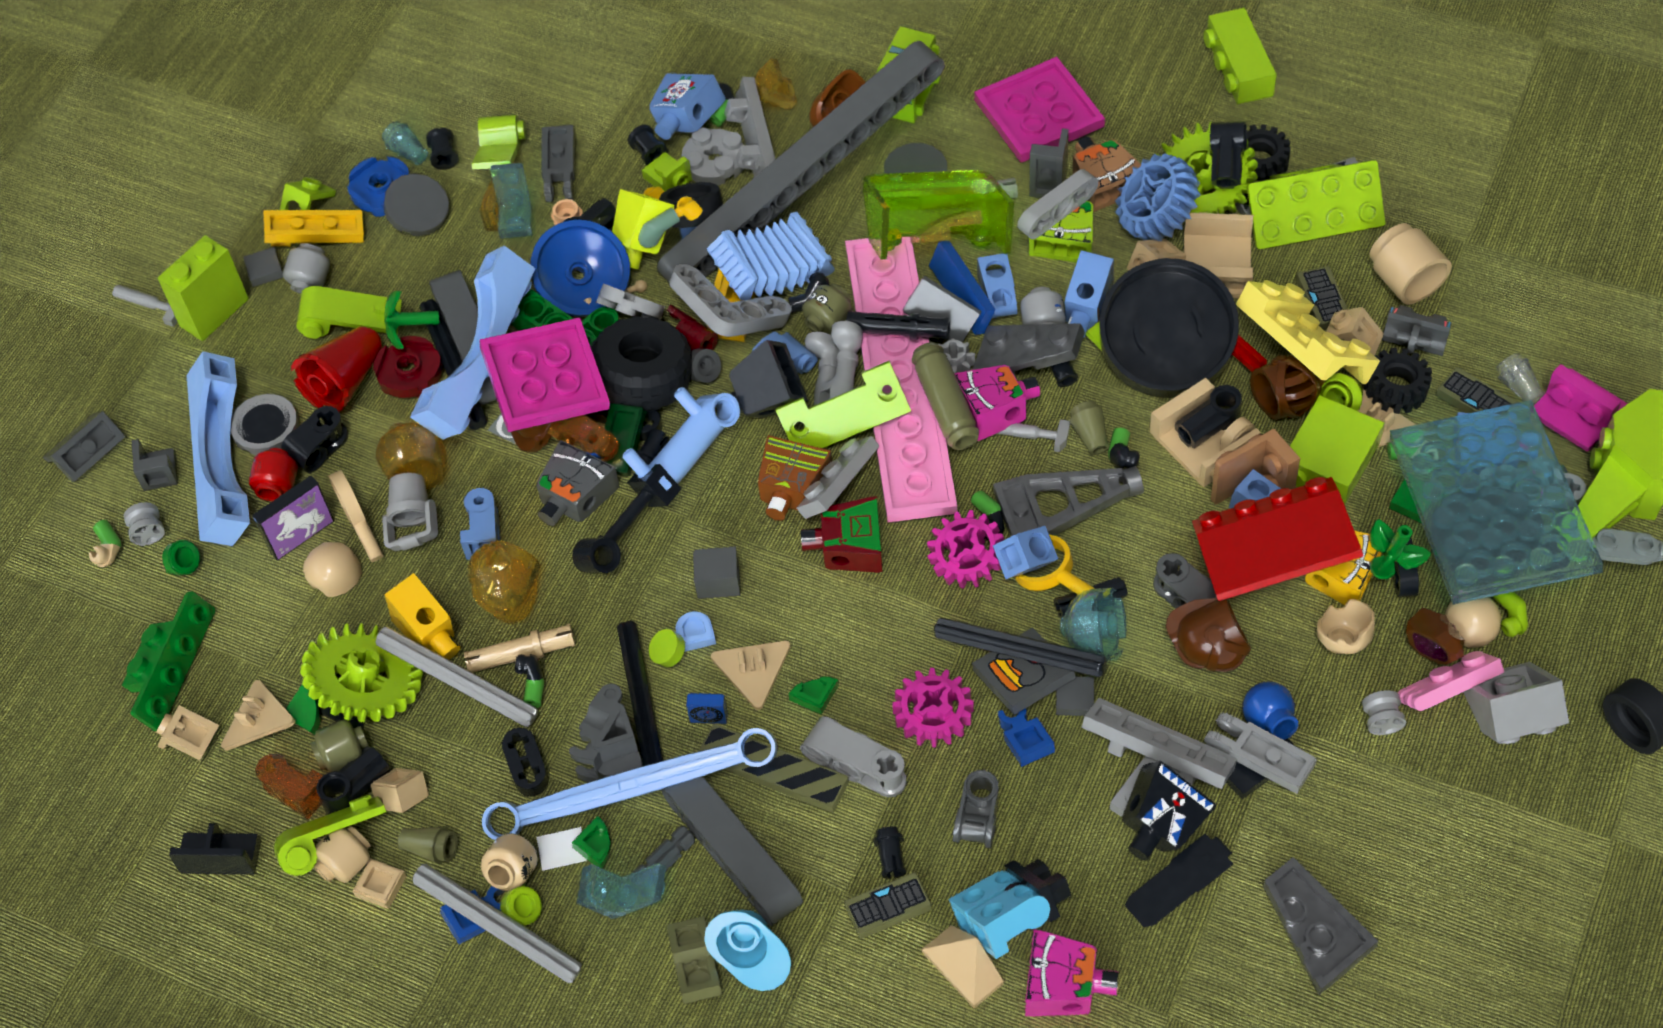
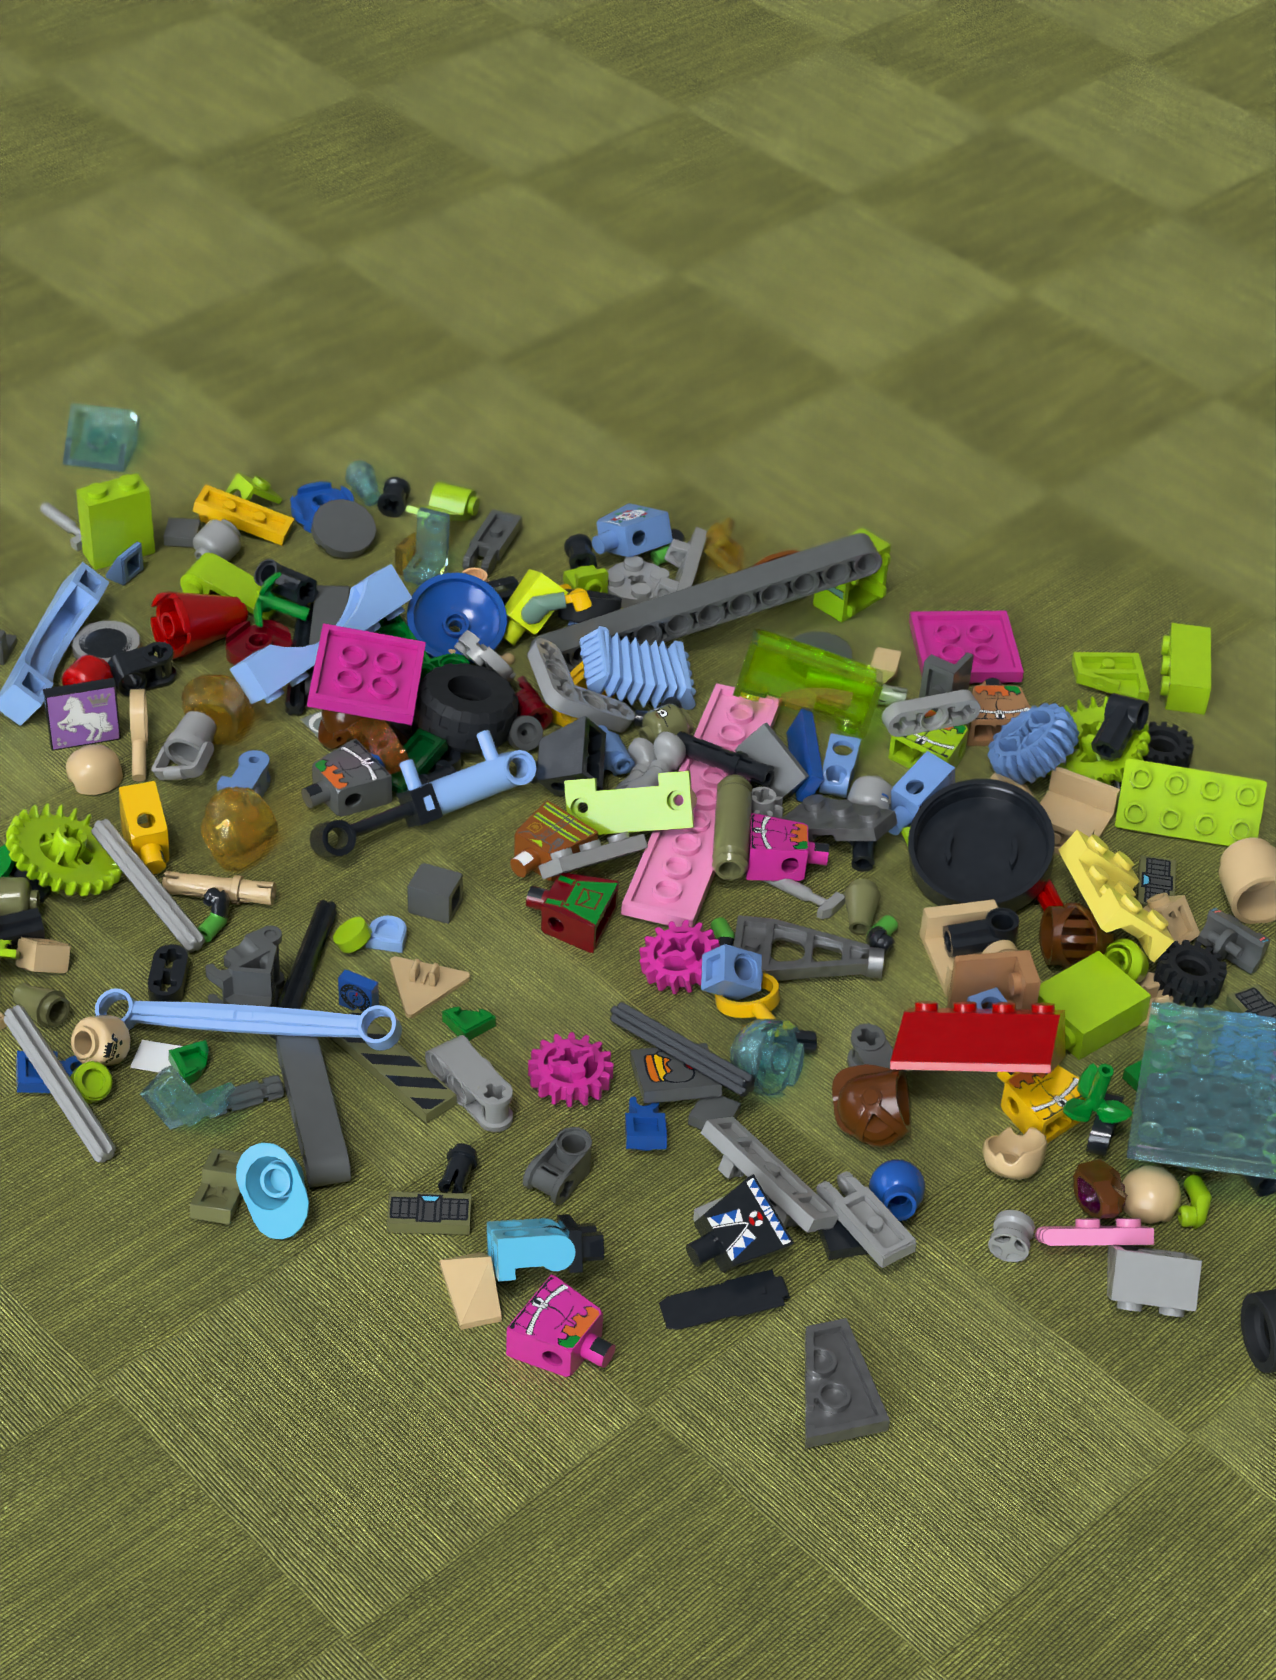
camera: 15 degrees right, 15 degrees down
none -> clear light blue slope [63,403,140,472]
none -> medium blue slope [106,541,144,585]
none -> black piece [254,559,319,606]
none -> tan slope [868,647,901,685]
none -> lime wing [1071,652,1150,701]

